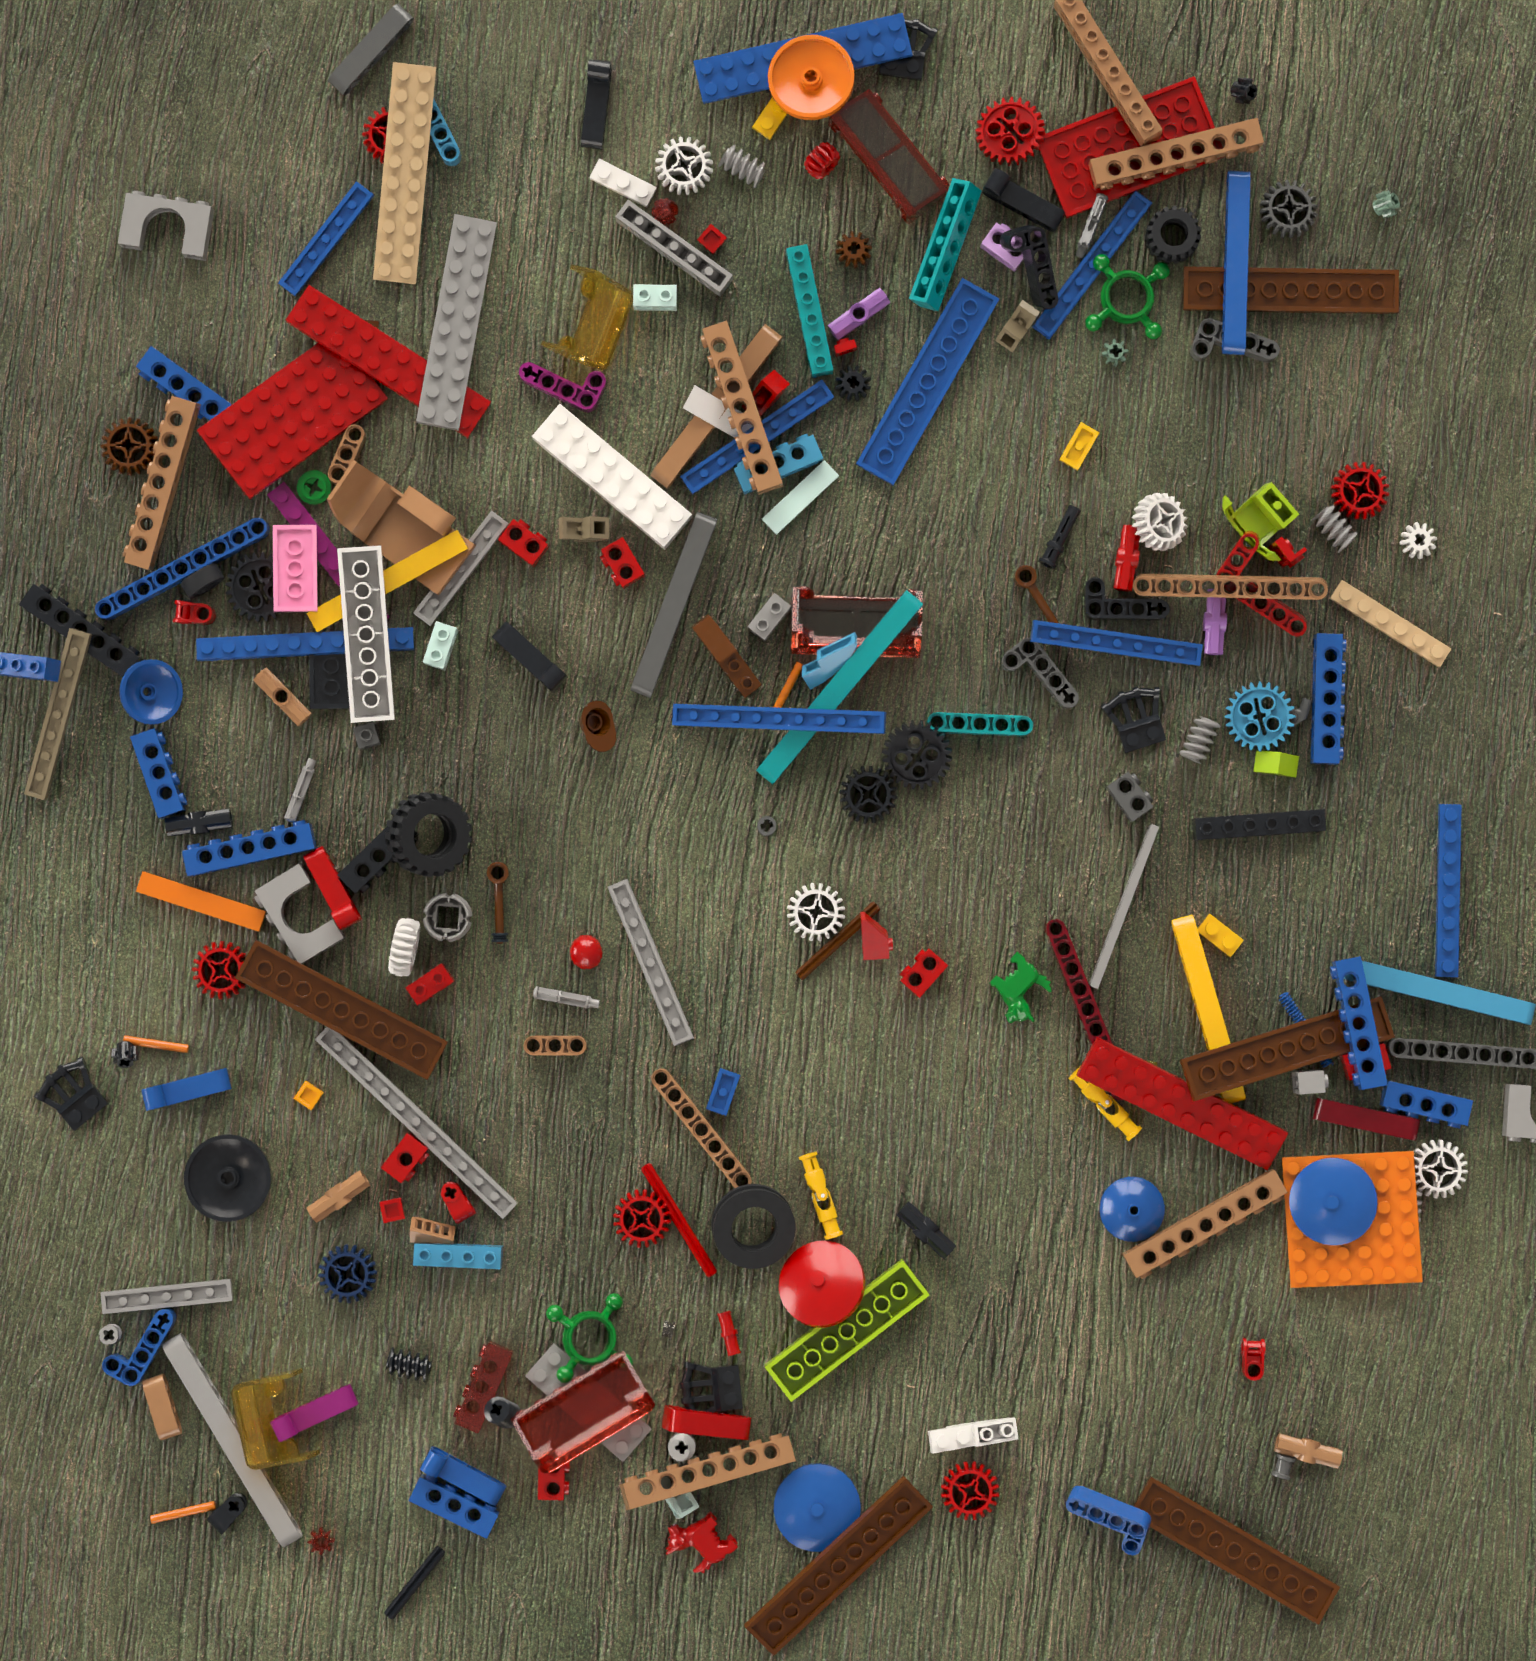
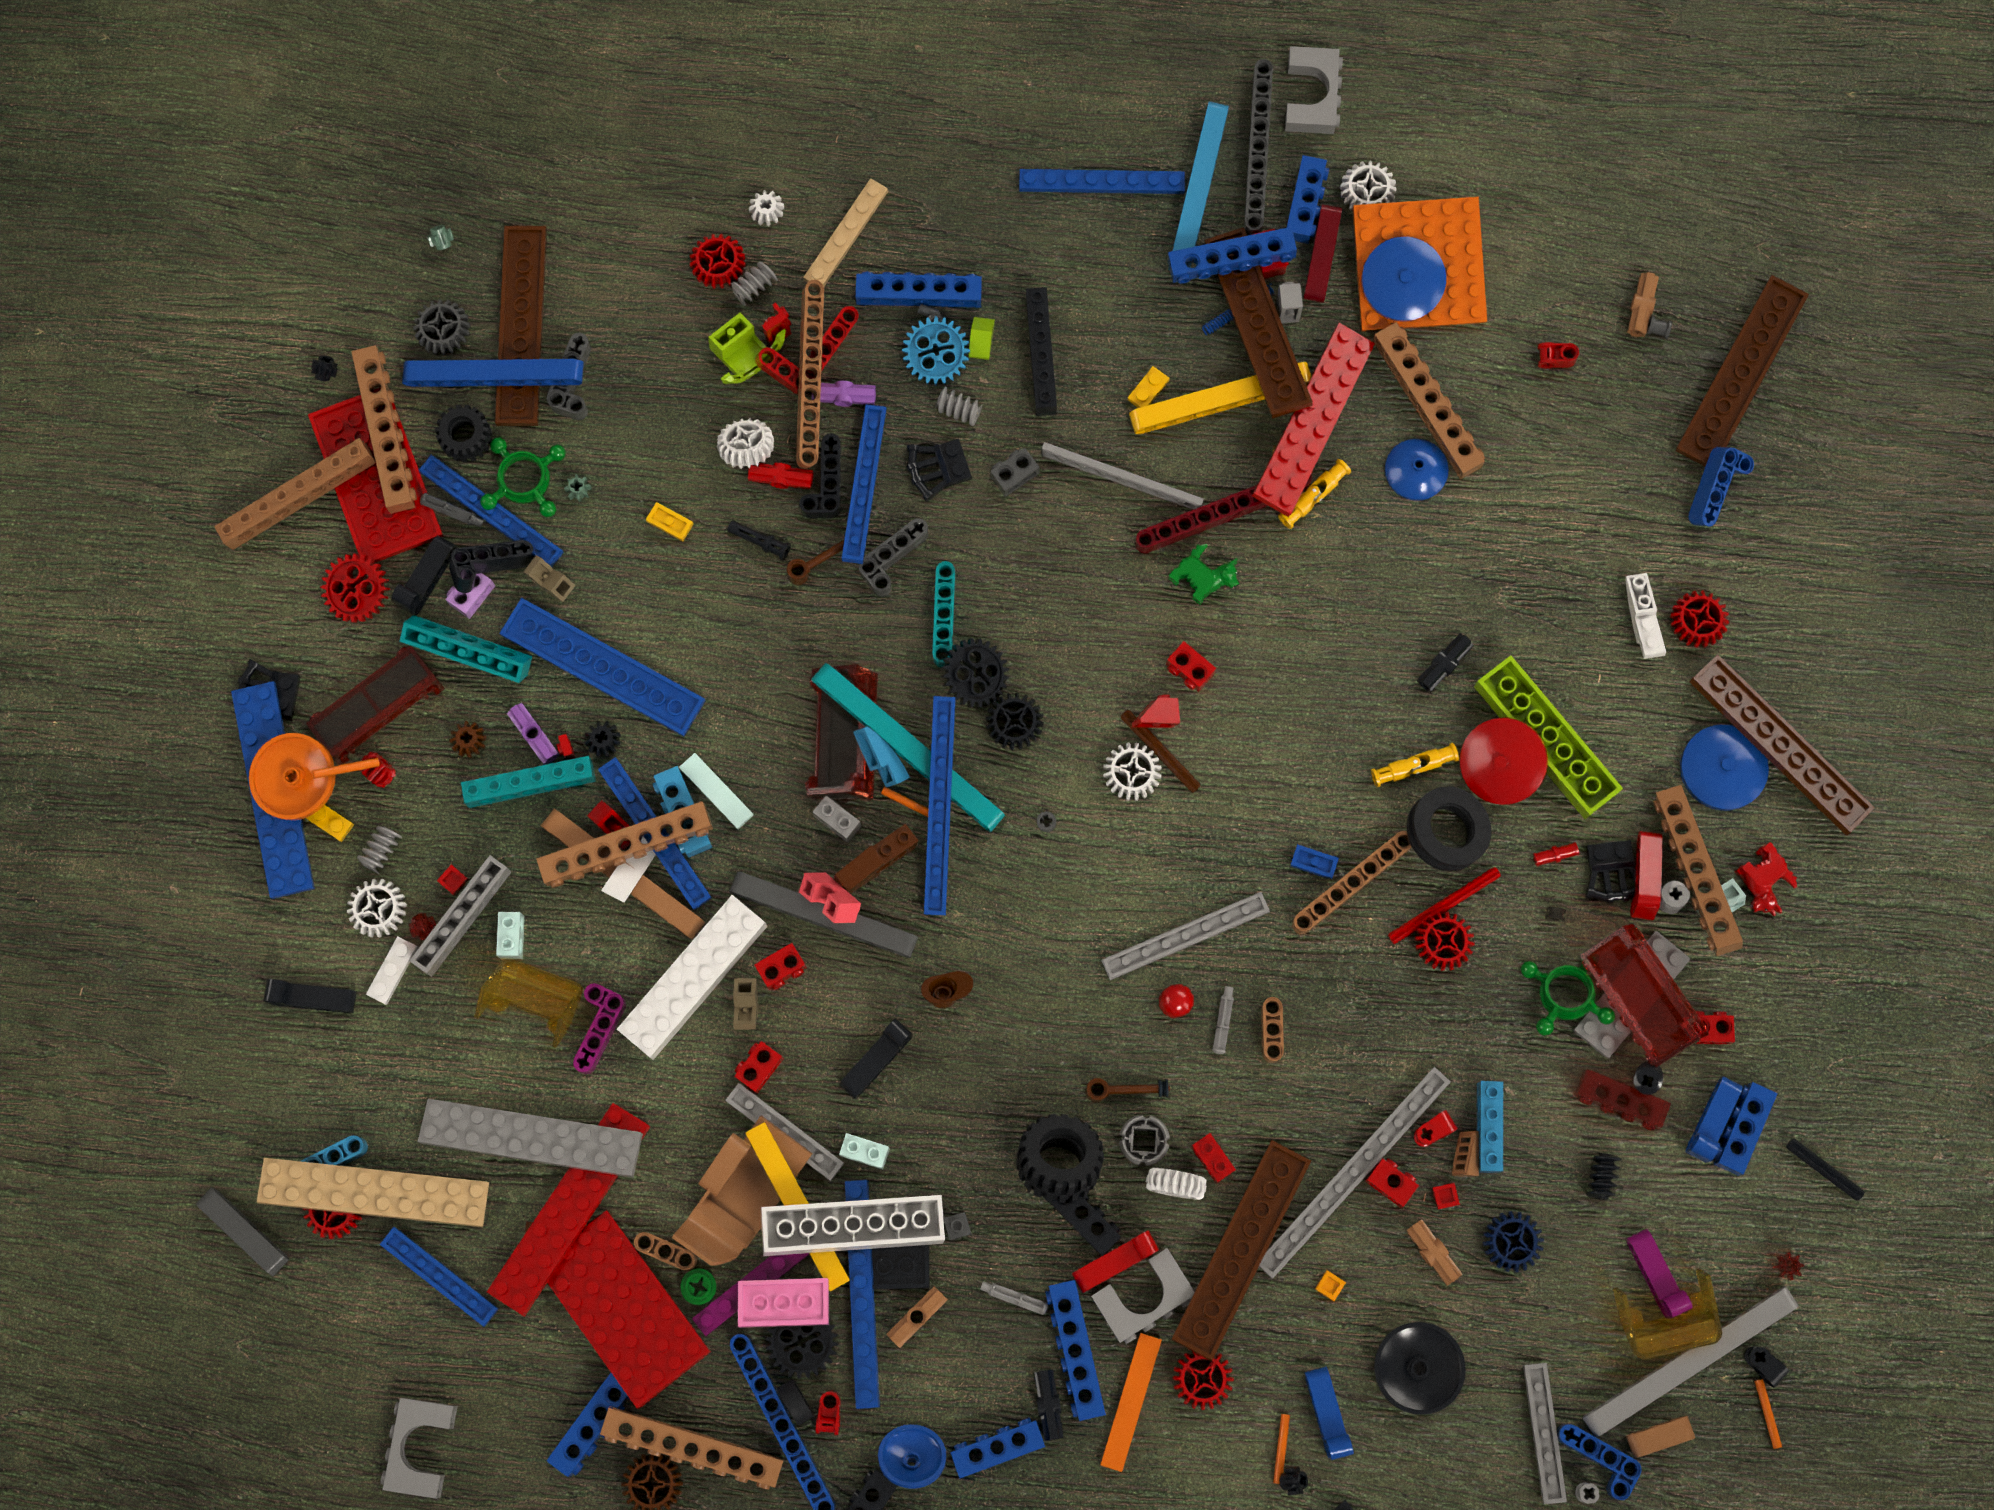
camera: 85 degrees left, 10 degrees down
none -> orange bar [312,758,379,779]
none -> coral arch [799,872,861,923]

